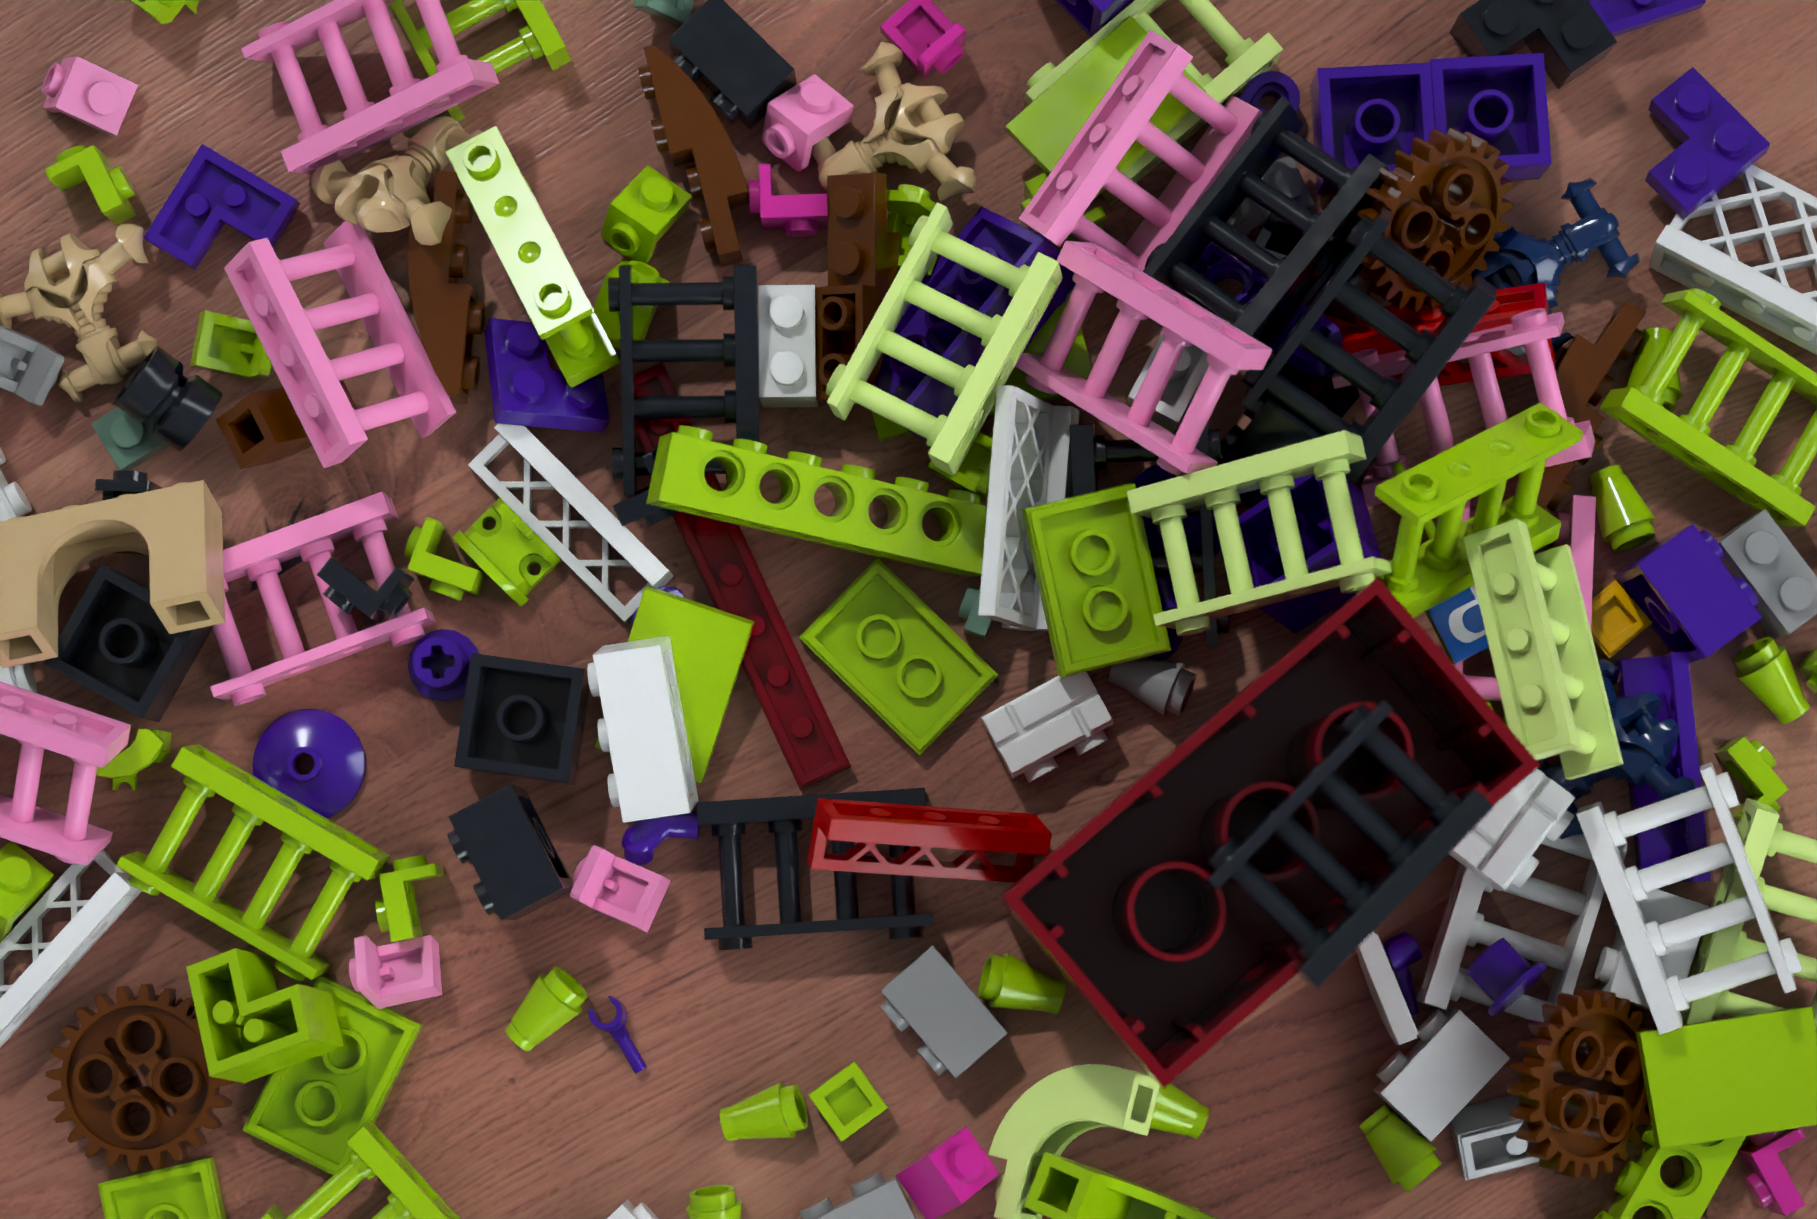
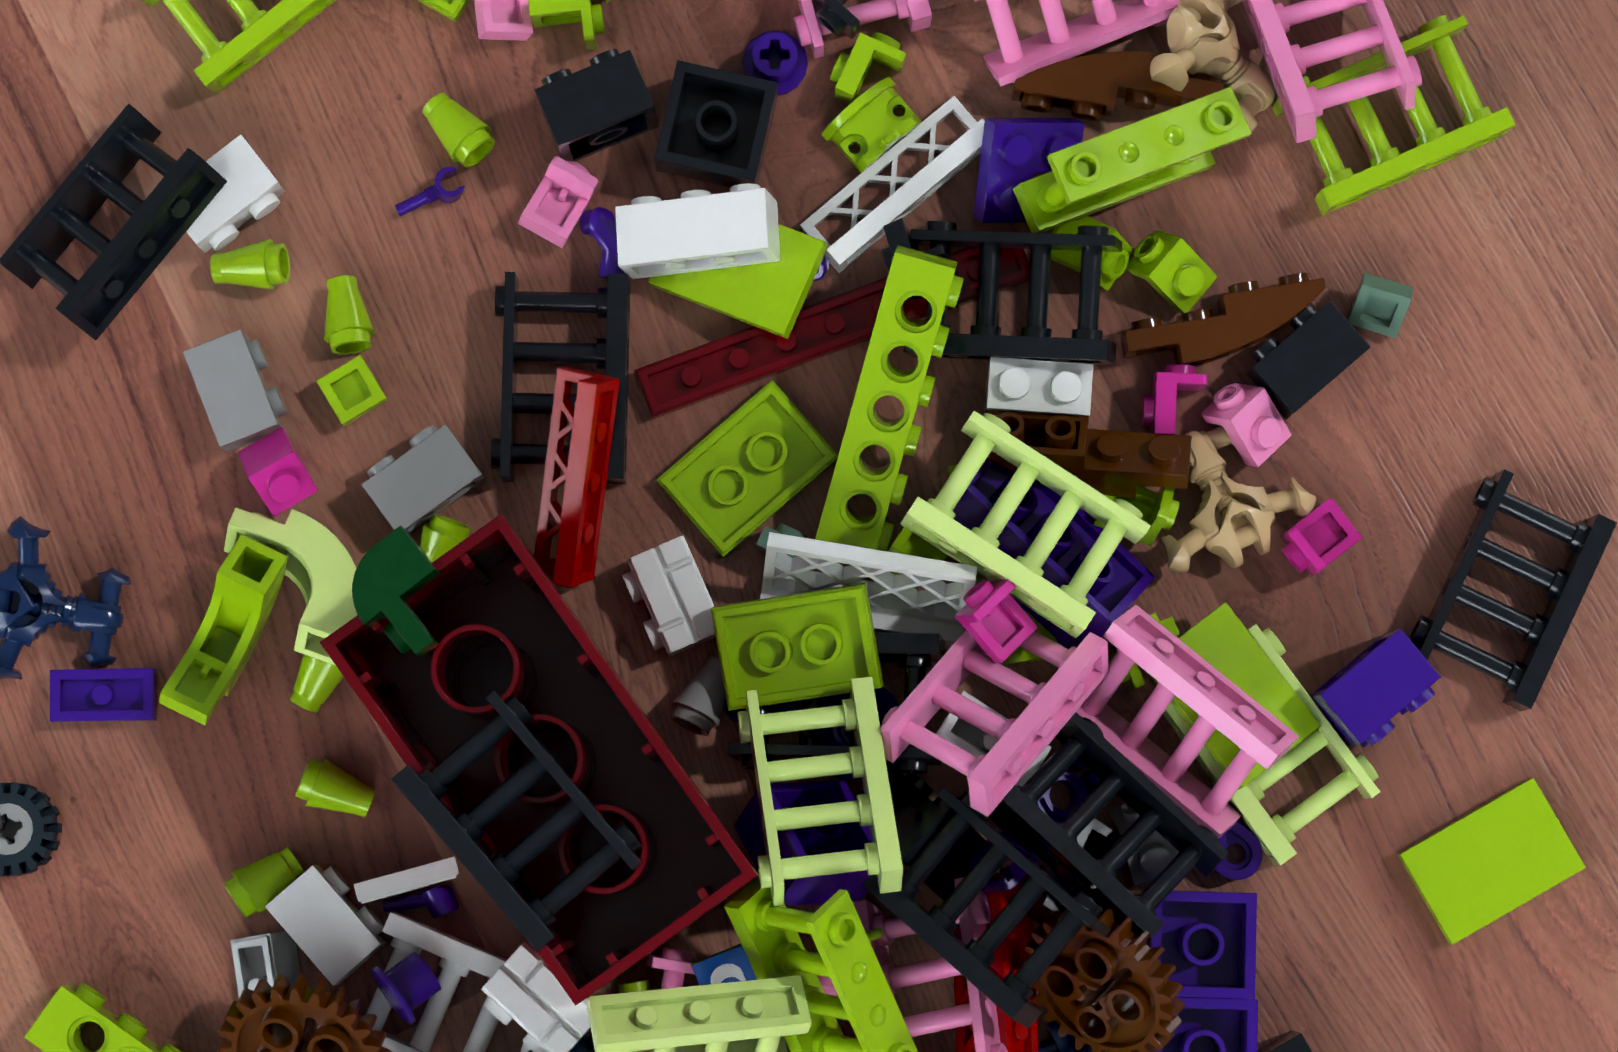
camera: 85 degrees right, 0 degrees up
none -> lime cone [295,758,376,818]
none -> dark green brick [352,525,440,658]
none -> dark pink bracket [955,579,1038,663]

